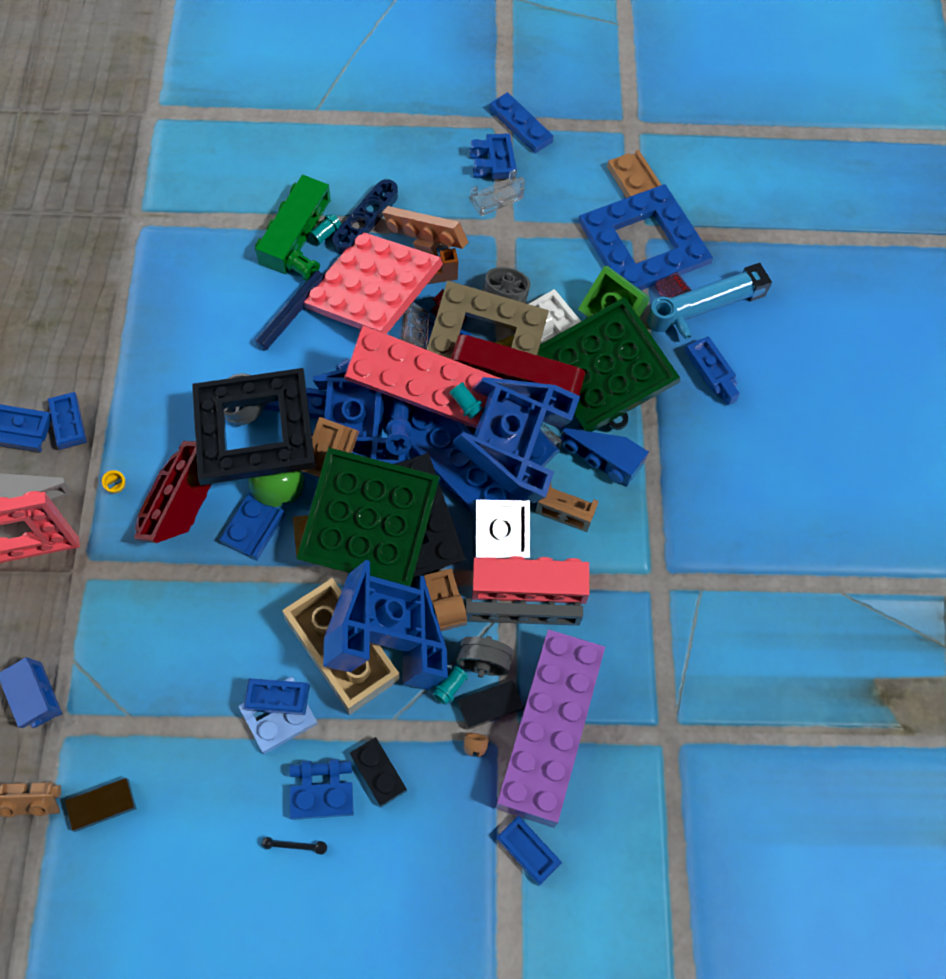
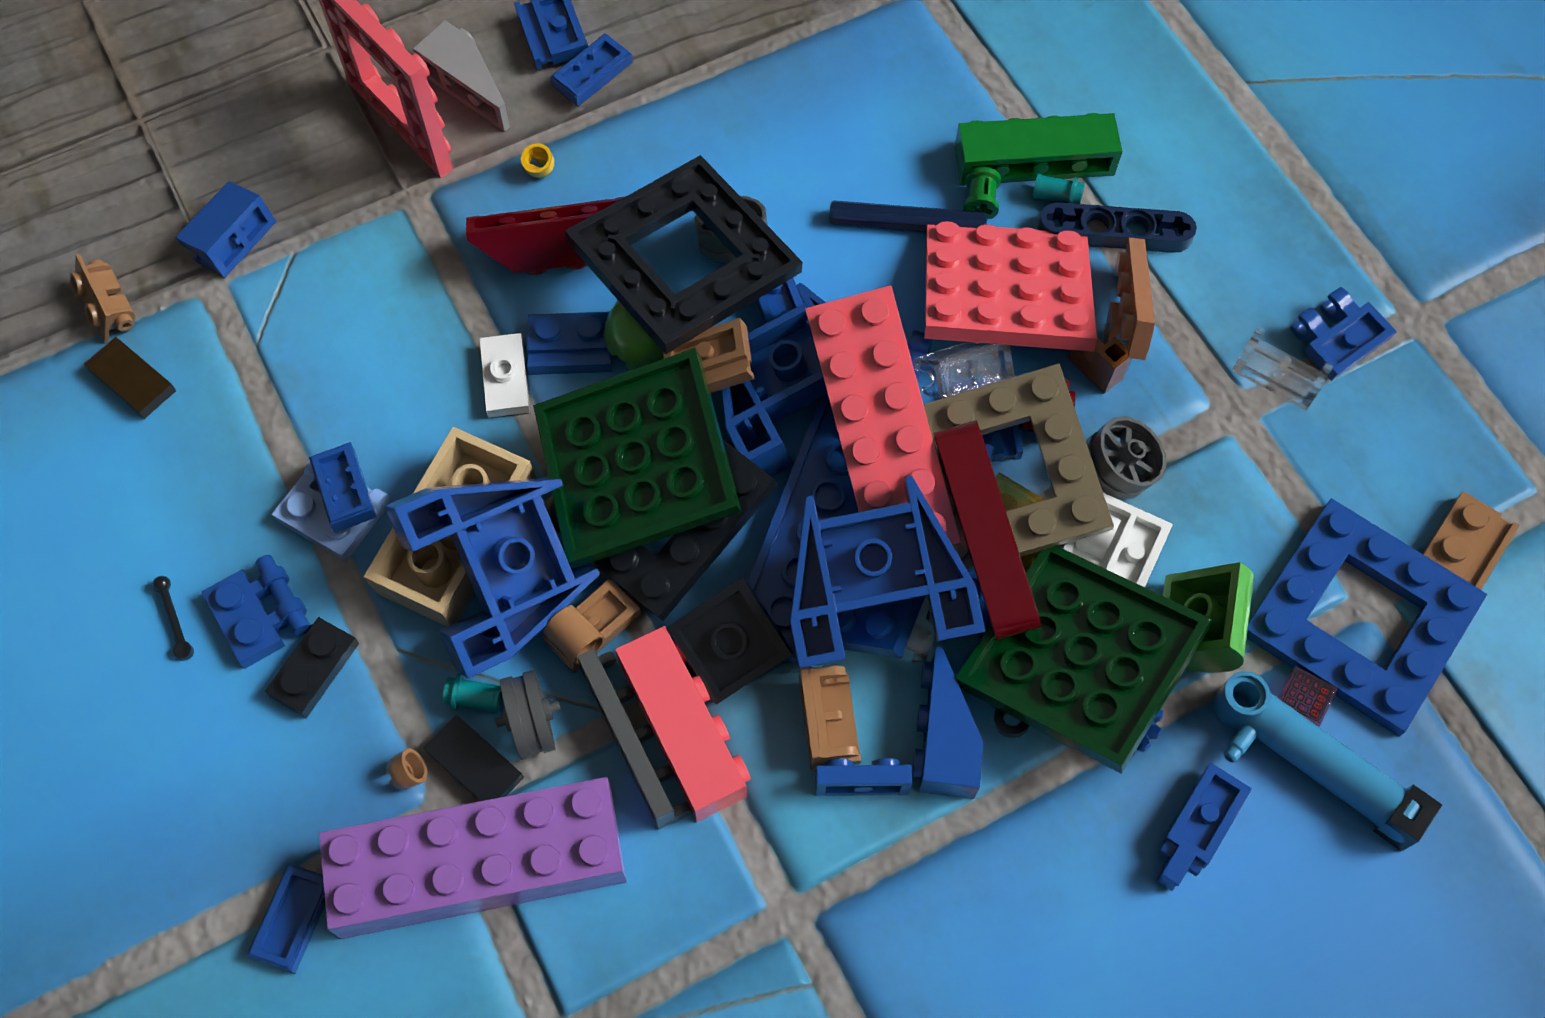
camera: 65 degrees right, 0 degrees up
blue pin [386,397,412,455] -> none
teal pin [449,382,483,419] -> none
blue plate [489,92,554,154] -> none
none -> white plate [480,333,530,418]
none -> blue plate [815,758,912,796]

